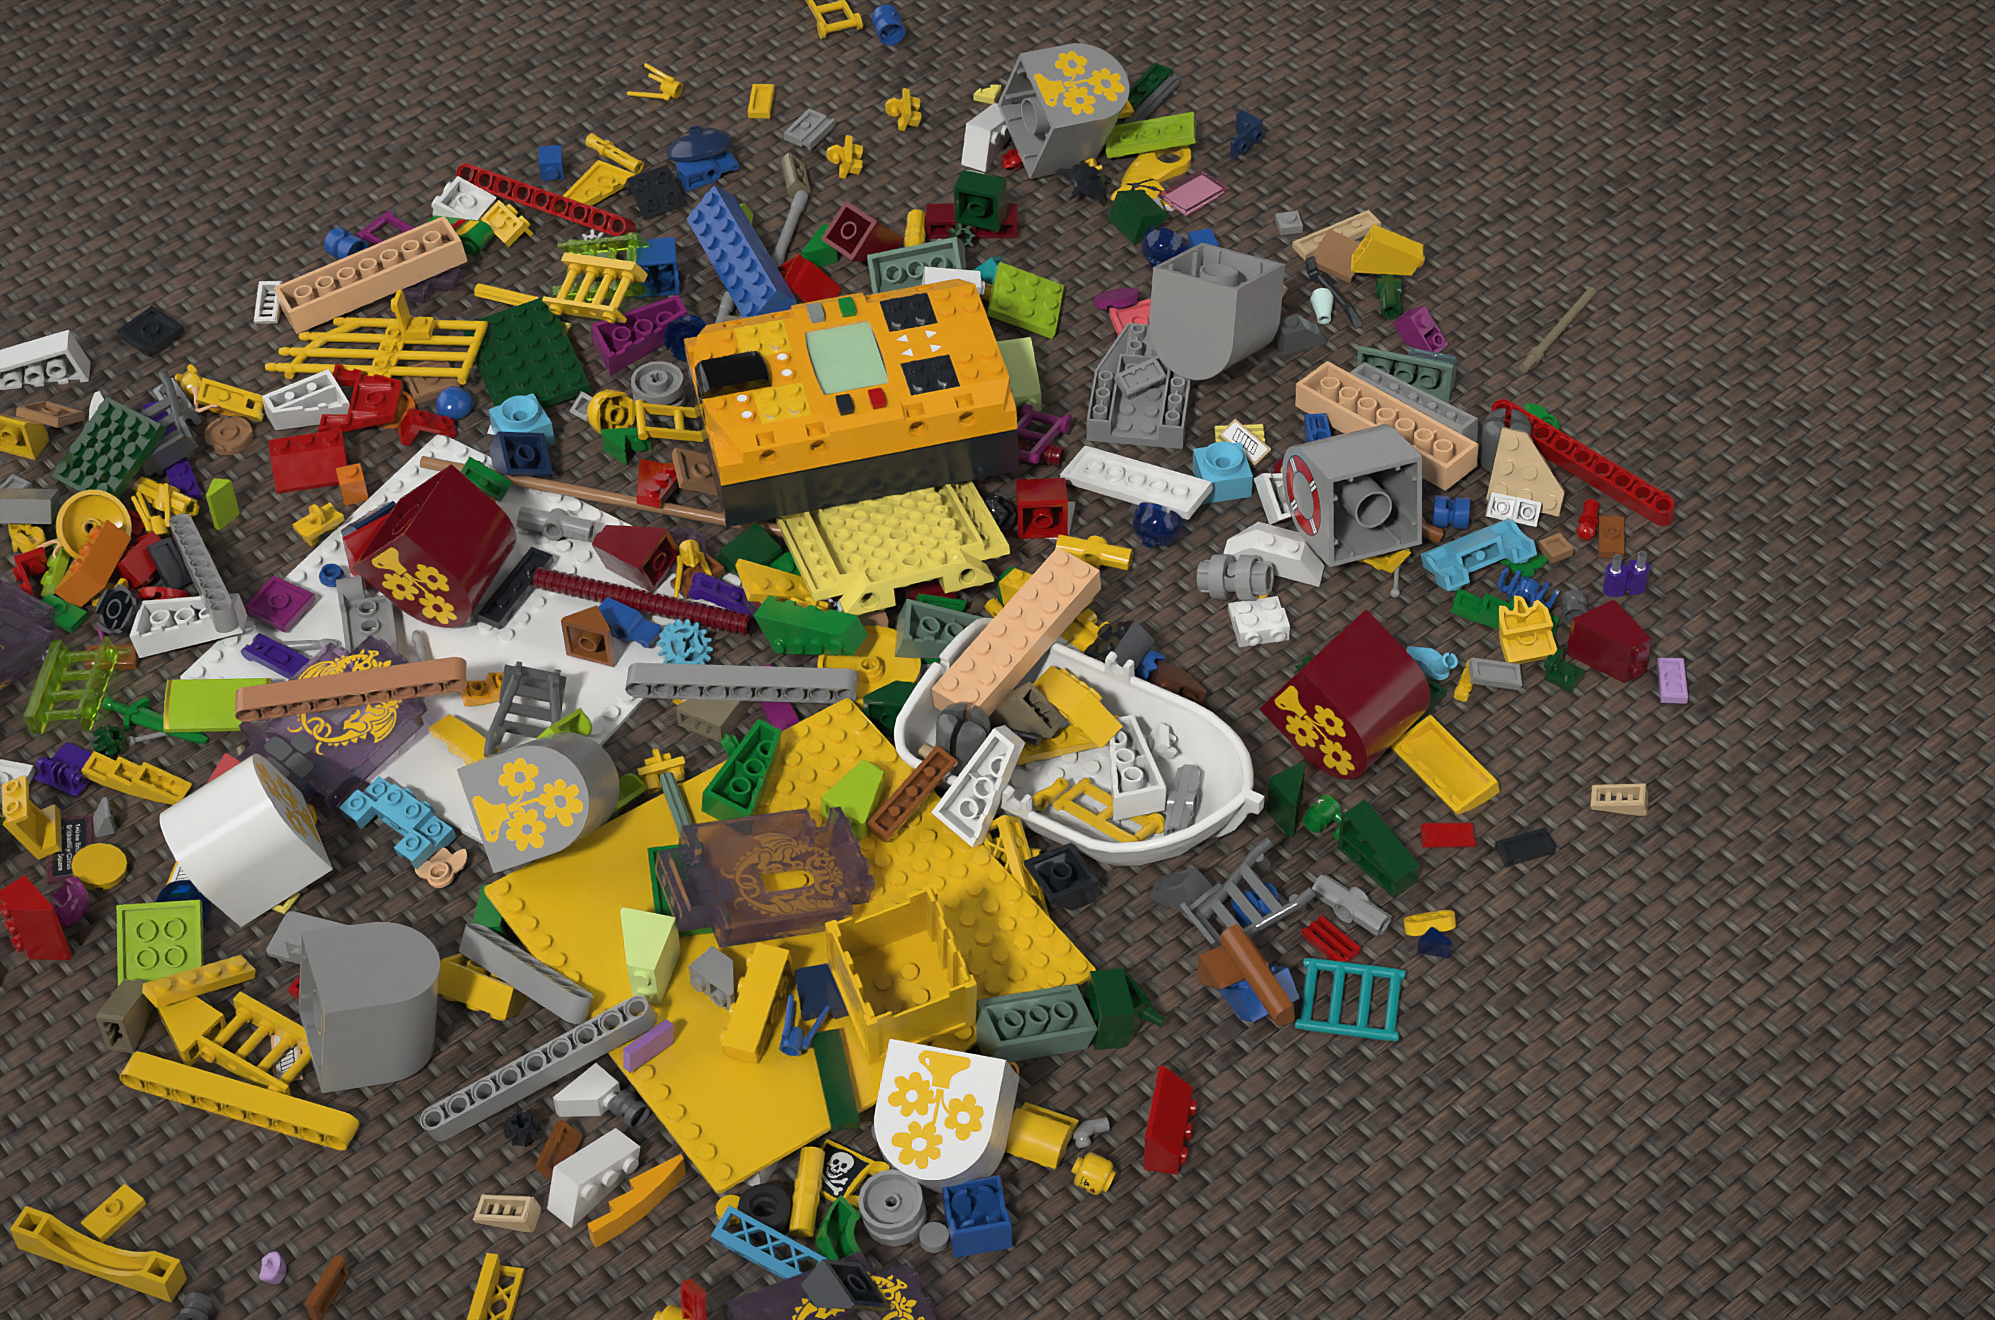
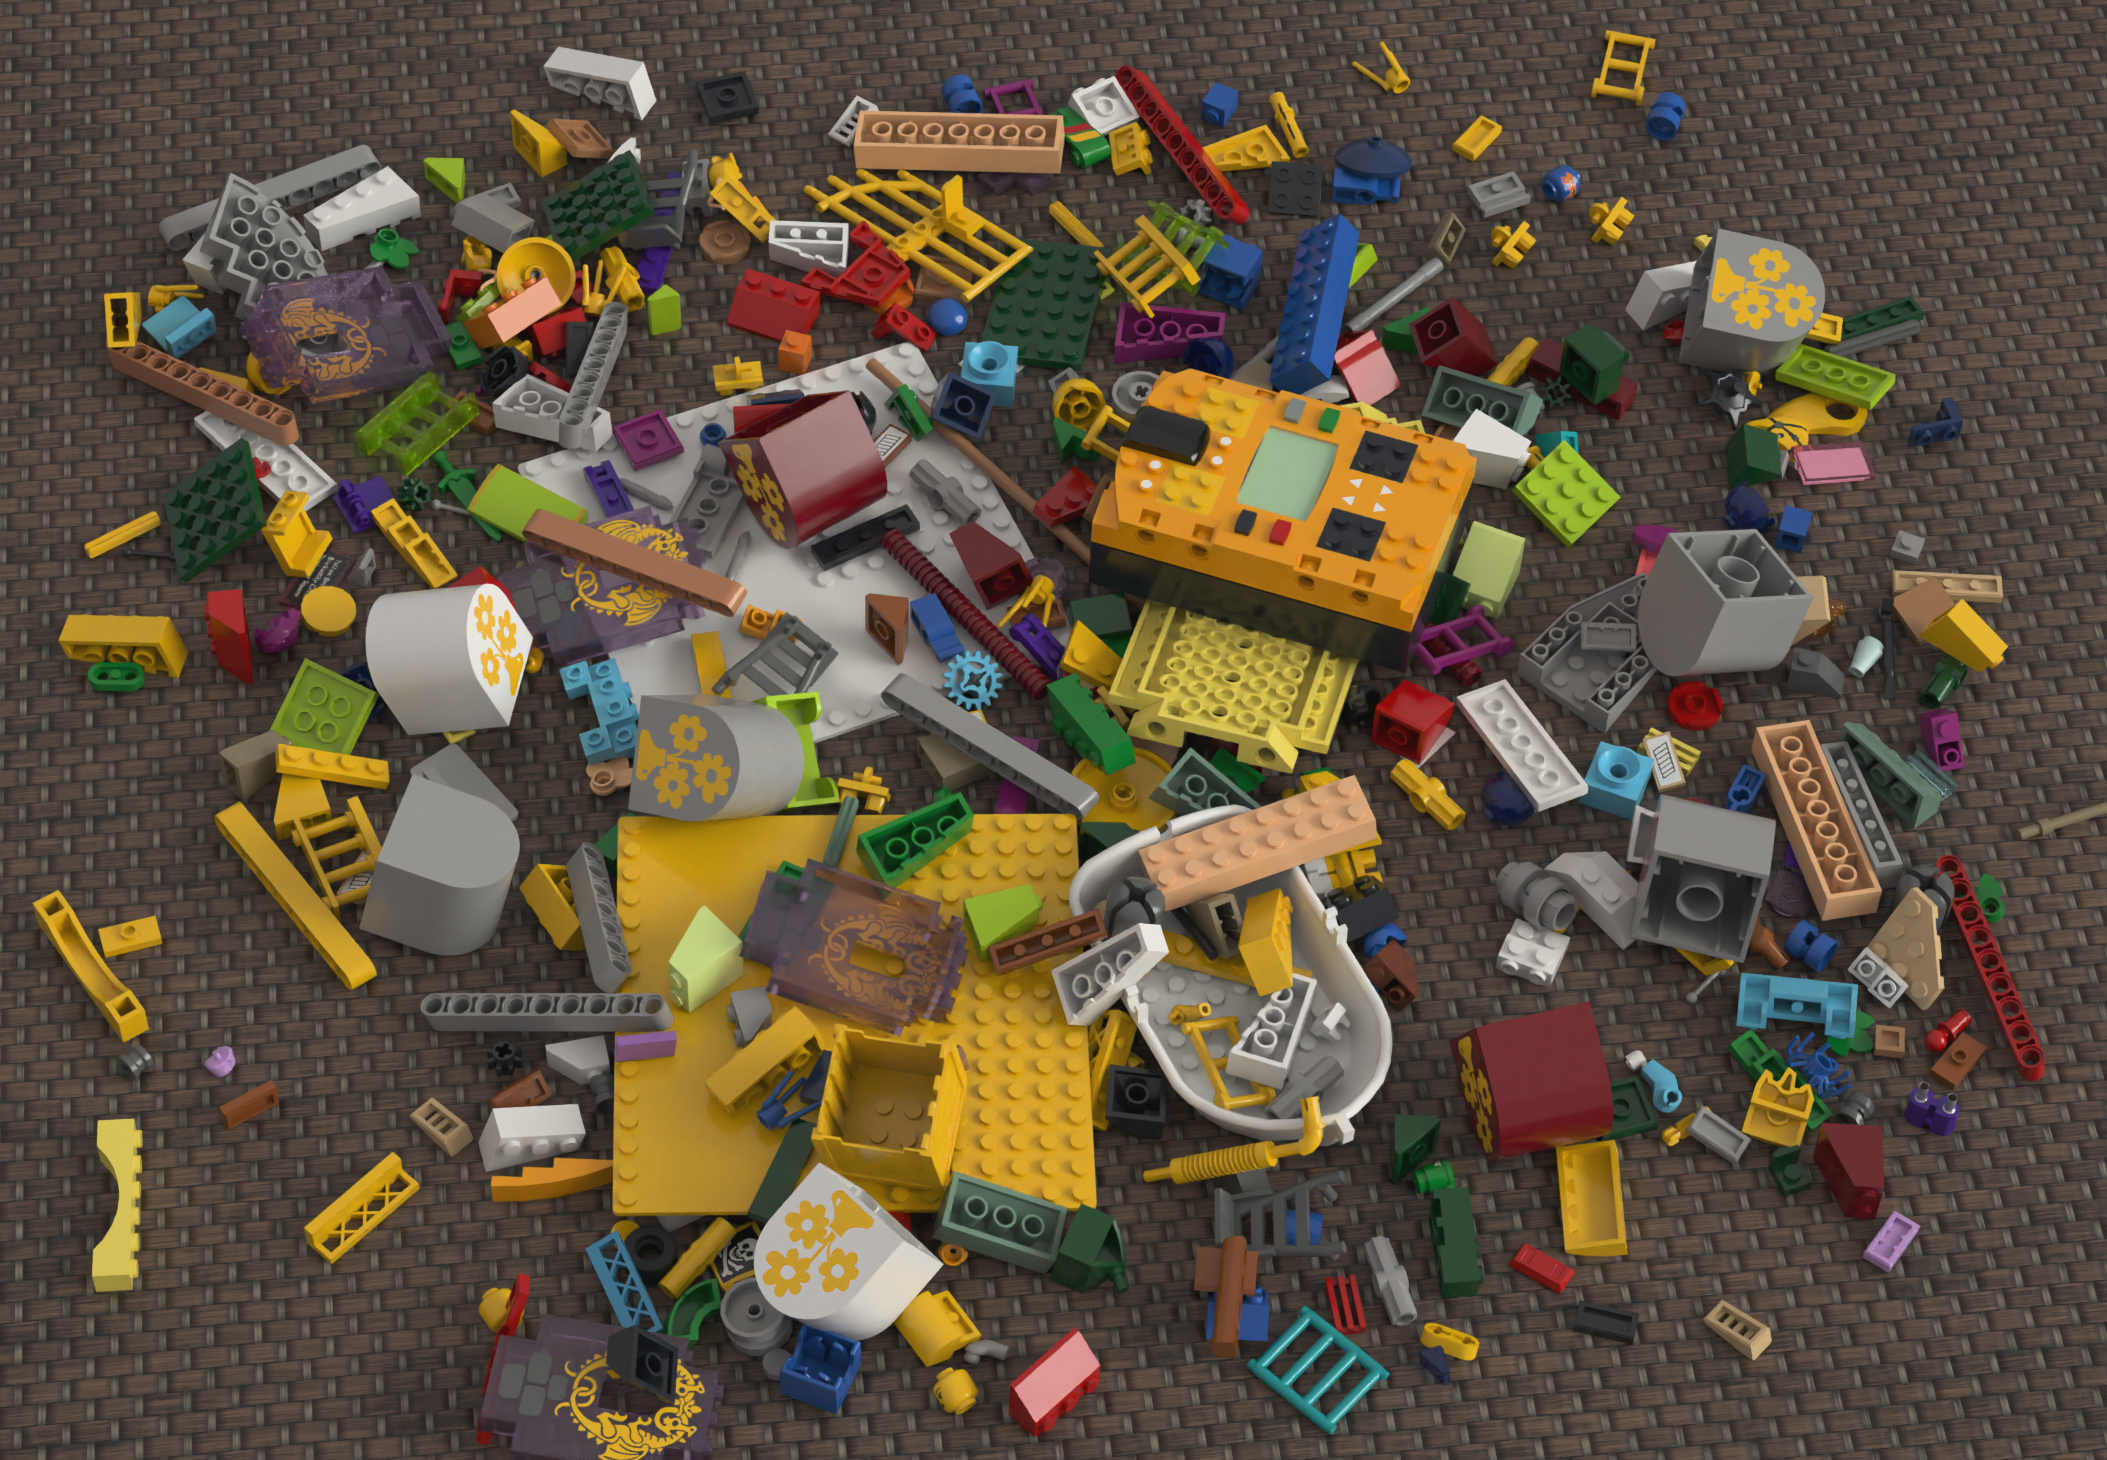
camera: 30 degrees right, 5 degrees up
none -> yellow piece [1143,1096,1325,1184]
none -> blue head [1542,164,1581,202]
none -> red tile [1667,681,1723,731]

